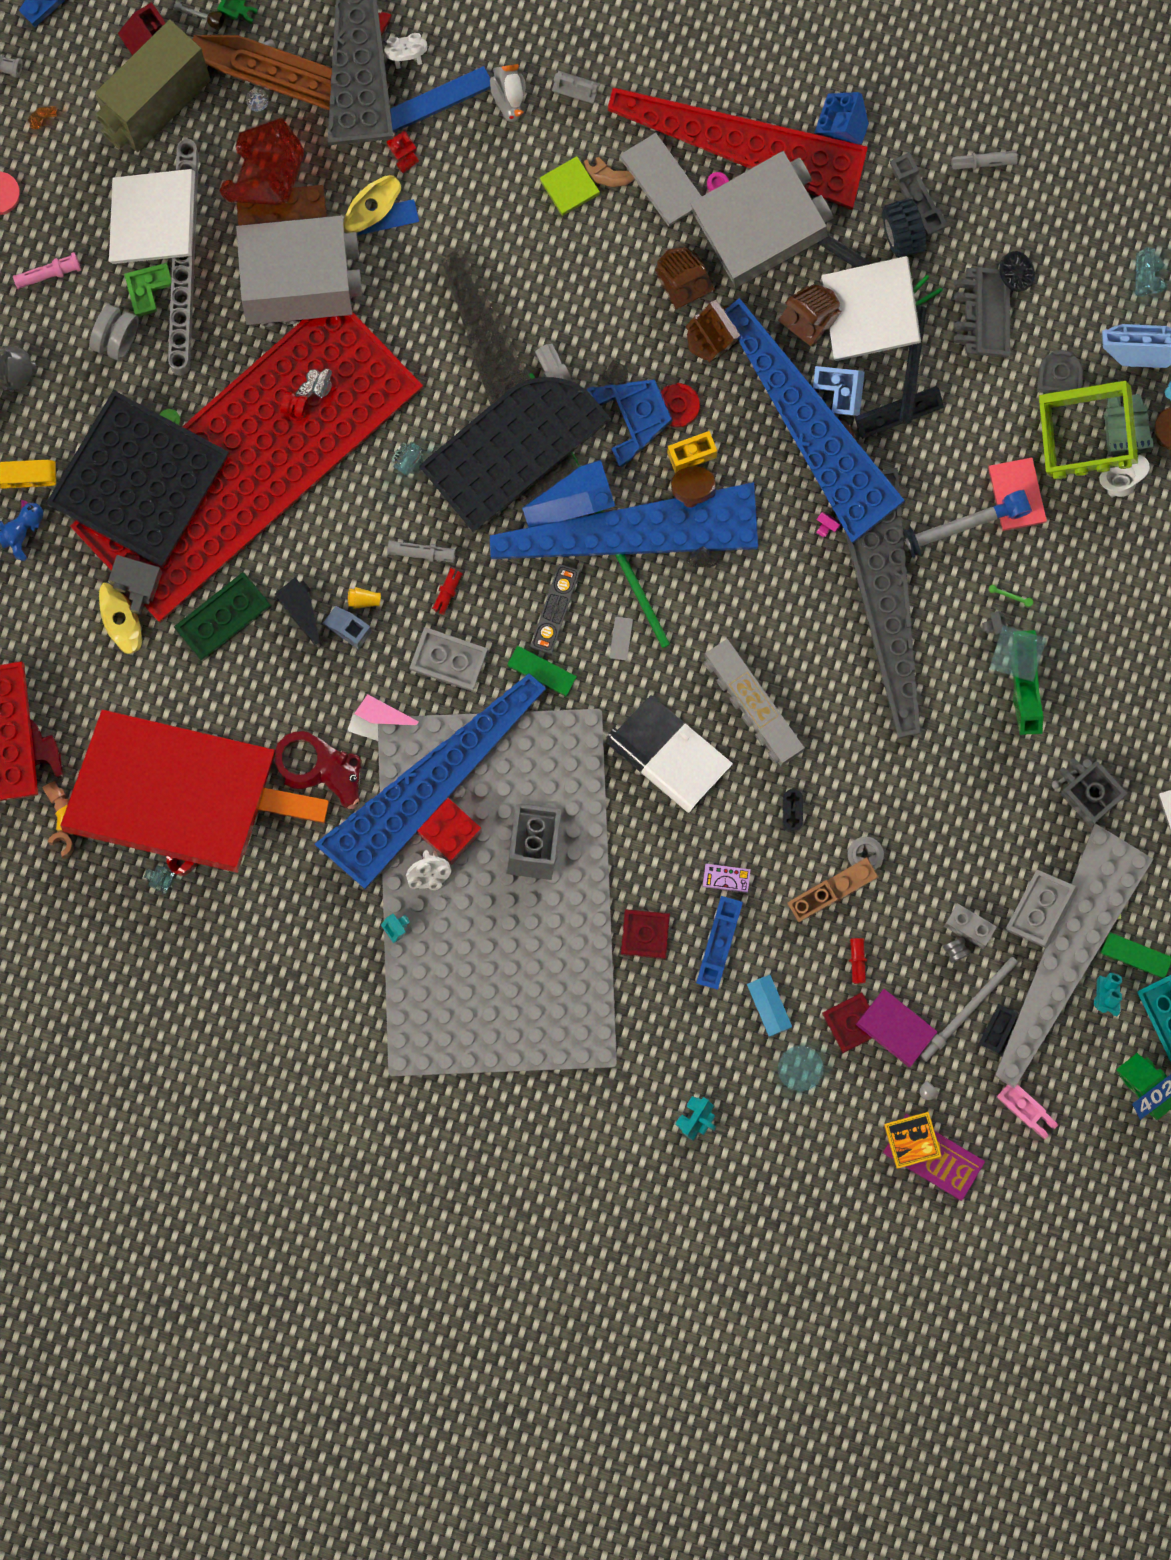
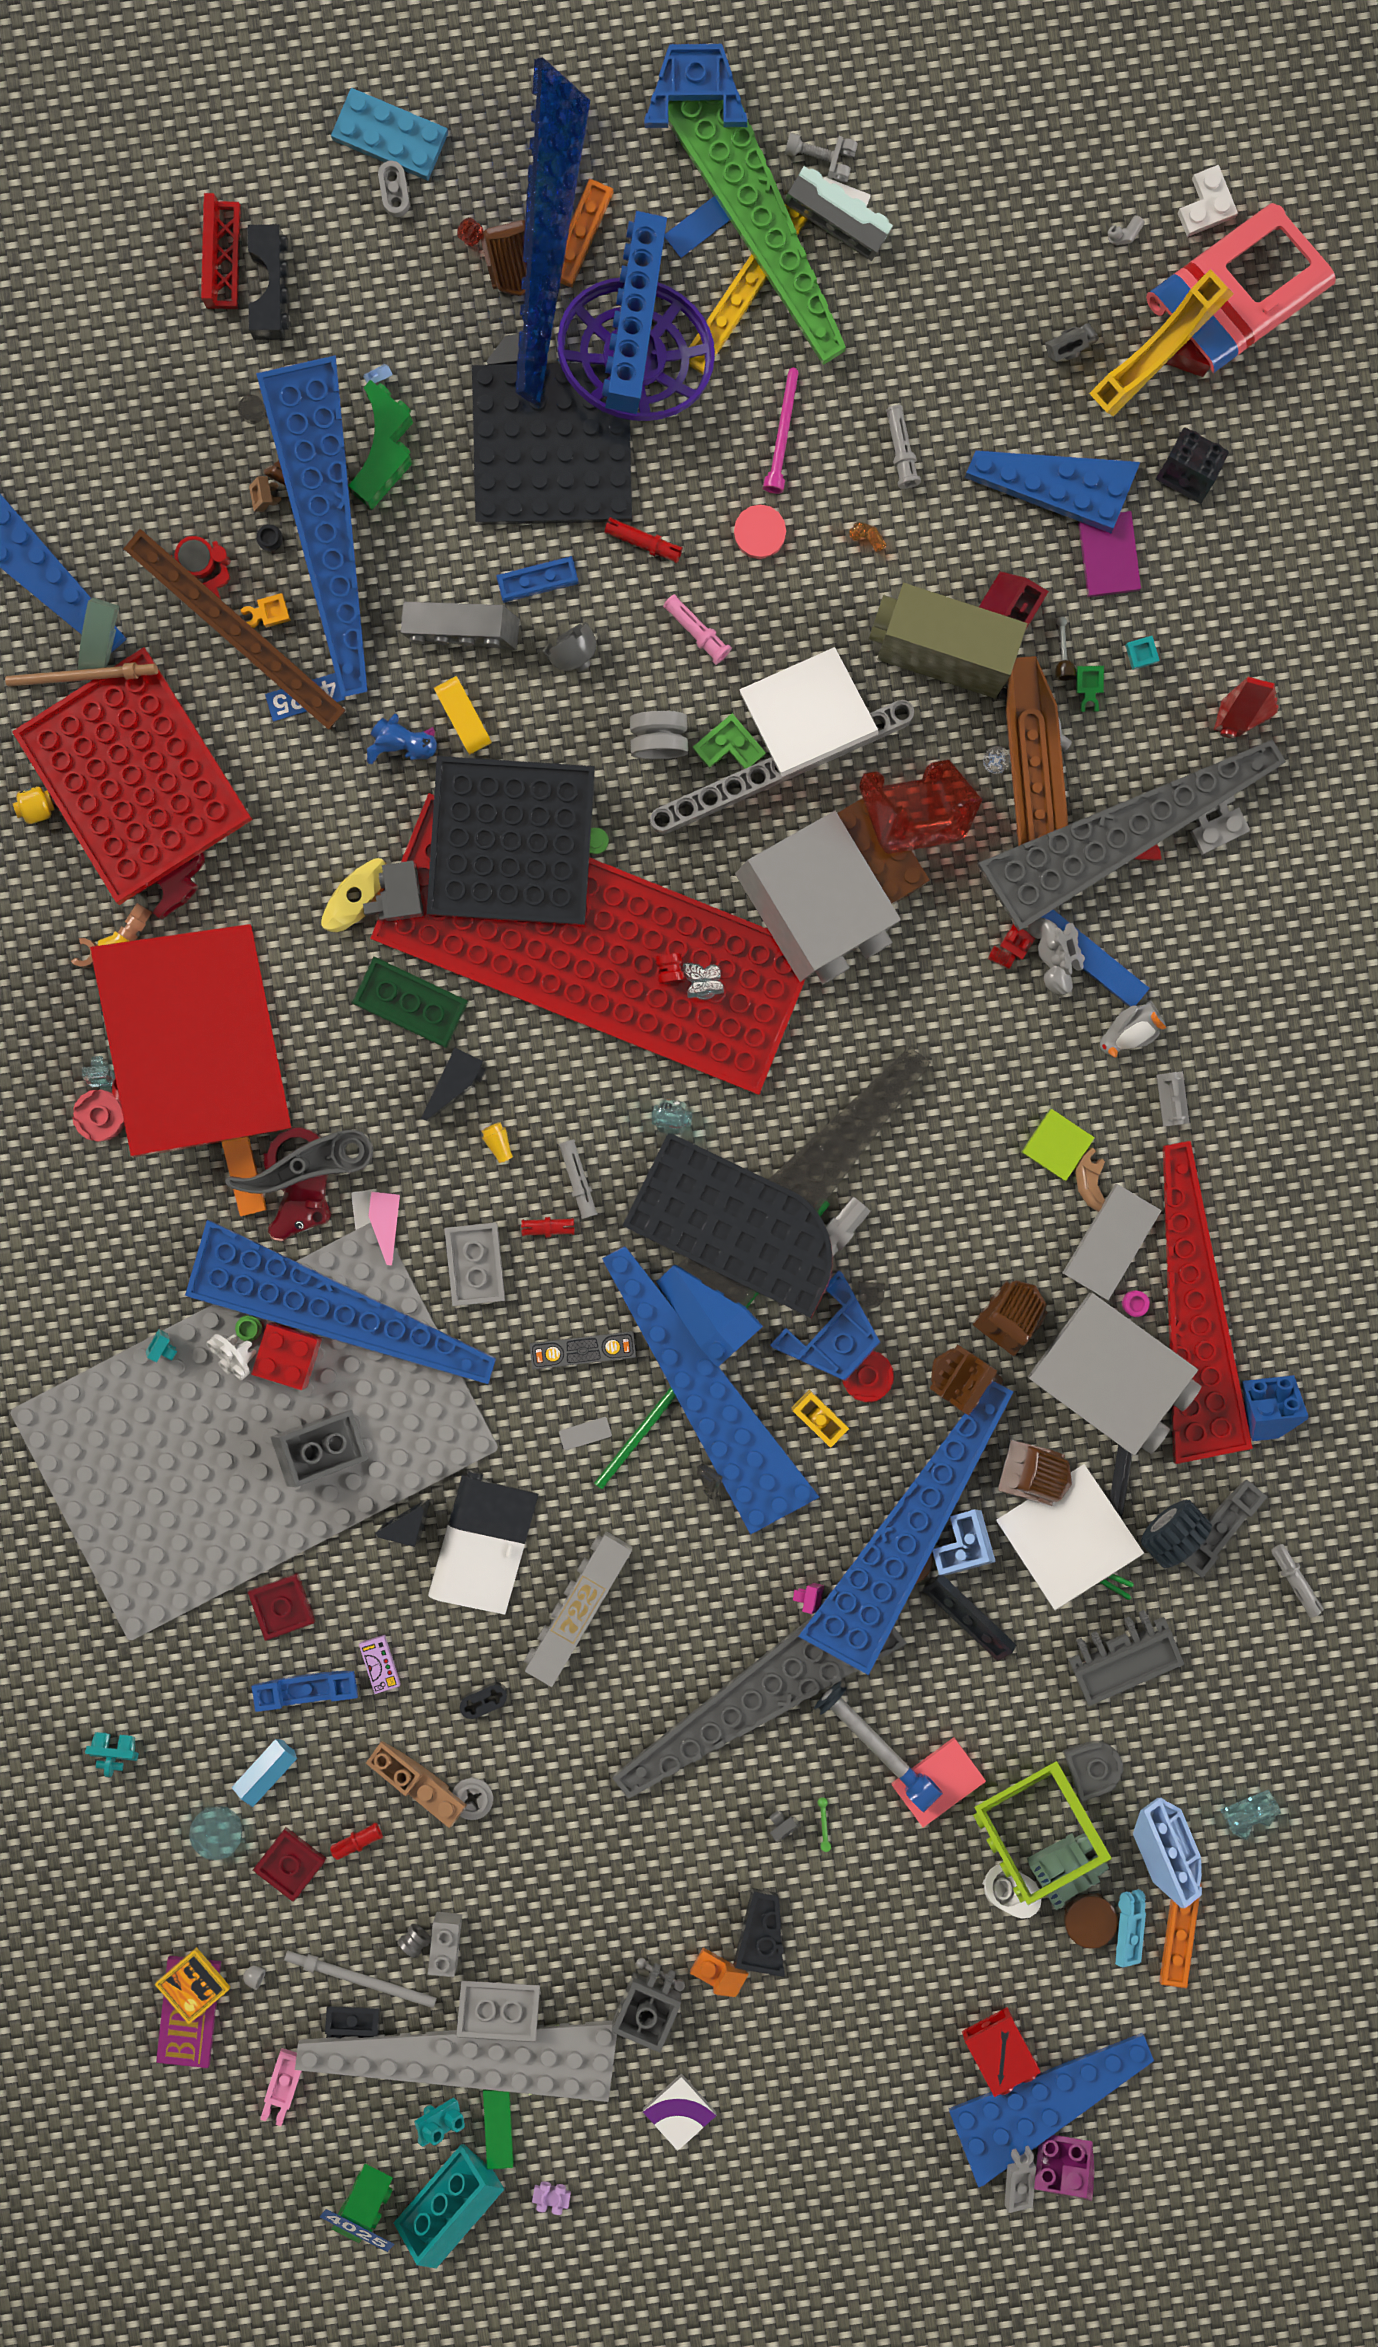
camera: 60 degrees right, 10 degrees up
sand blue slope [322,606,372,650] -> none
light yellow piece [343,175,401,233] -> none
blue sticker [357,199,419,236] -> none
white plate [384,33,428,69] -> none
green tile [507,646,577,697] -> none
reddish brown tile [671,466,716,508] -> none
magenta tile [856,989,937,1067] -> none
black axle [900,305,926,424] -> none
clear light blue tile [989,625,1047,682] -> none
black wheel [999,251,1035,292] -> none
green arch [1011,630,1044,735] -> none
none -> coral tile [73,1090,125,1142]
none -> dark grey animal [225,1130,374,1194]
none -> bright green plate [235,1315,262,1342]
none -> black slope [376,1498,430,1547]
none -> orange slope [690,1947,749,1997]
none -> black wing [733,1888,785,1977]
none -> light grey animal [1028,917,1085,995]

